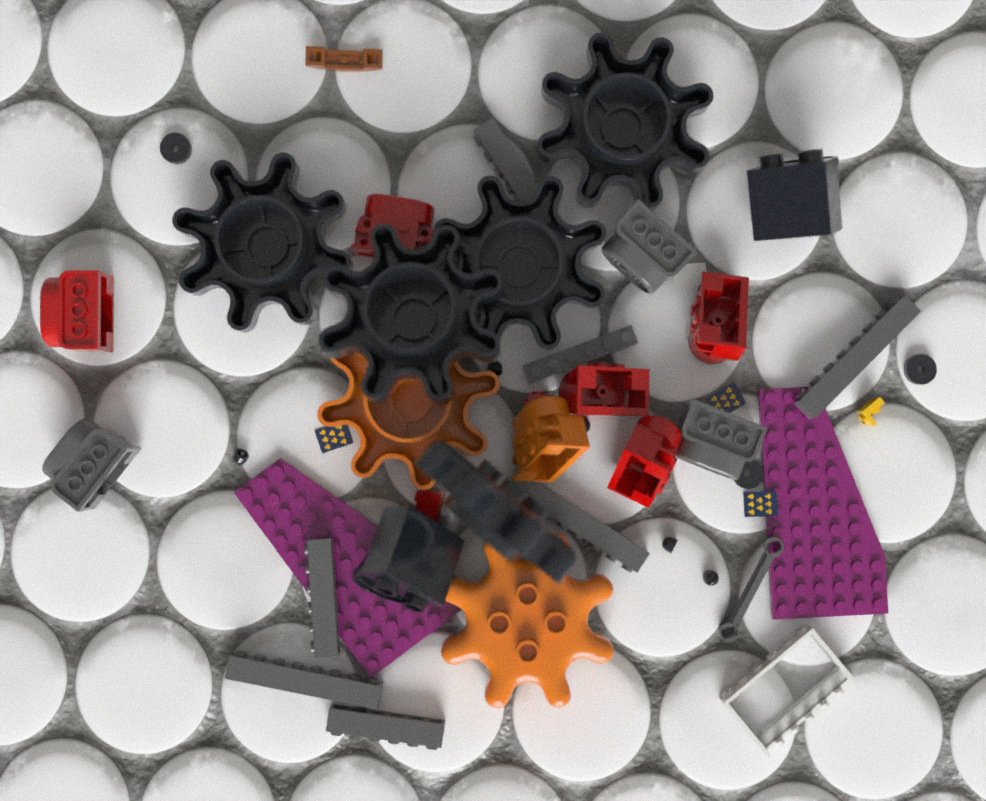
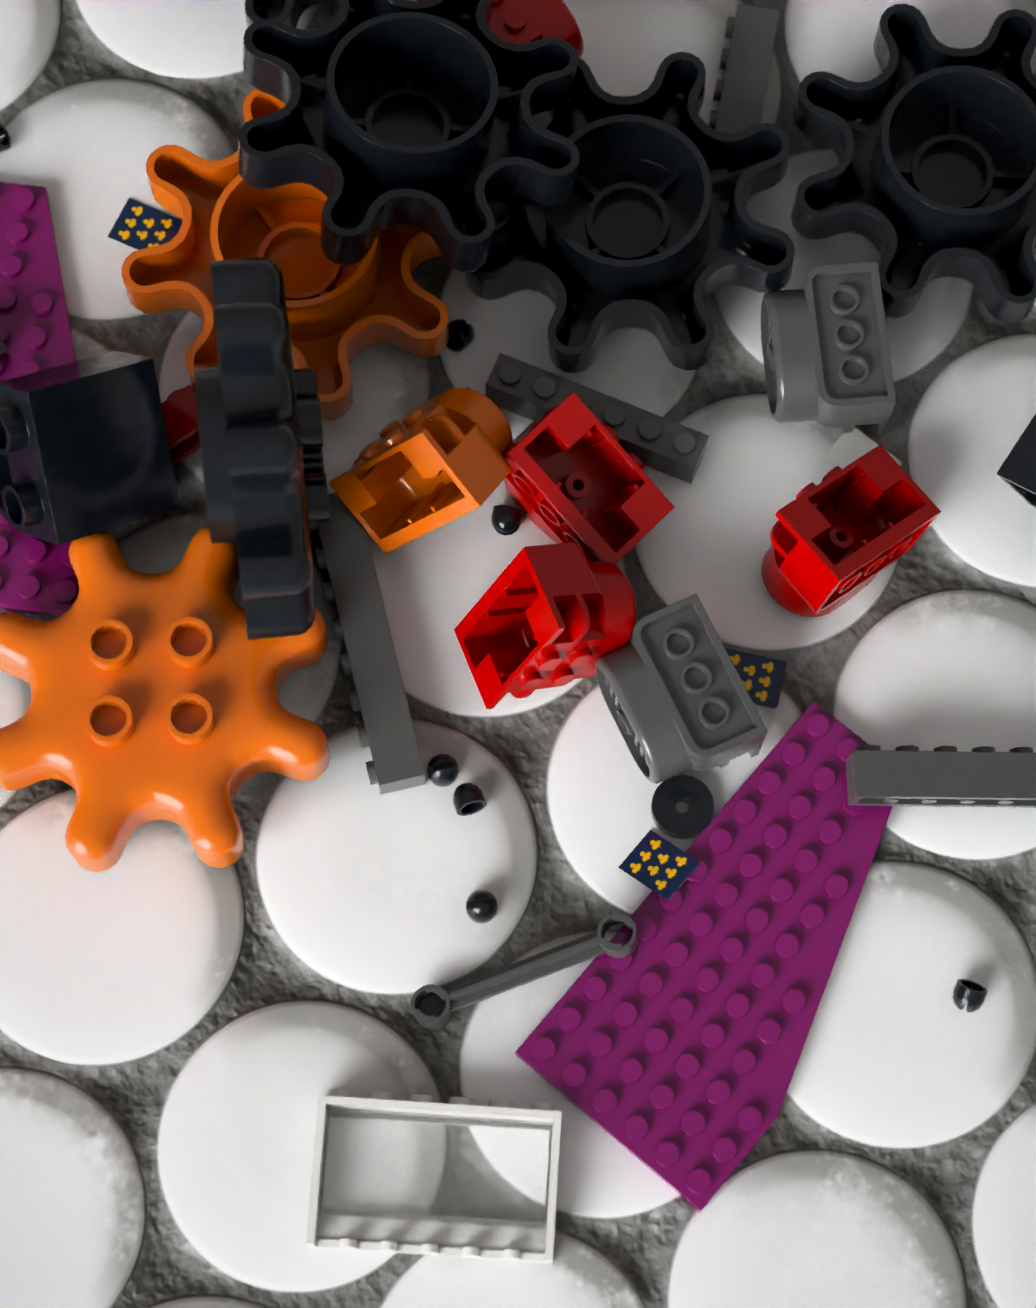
camera: 40 degrees right, 15 degrees down
yellow bracket [856,397,885,426] -> none
none -> black hinge [427,754,458,787]
none -> black hinge [953,979,988,1012]

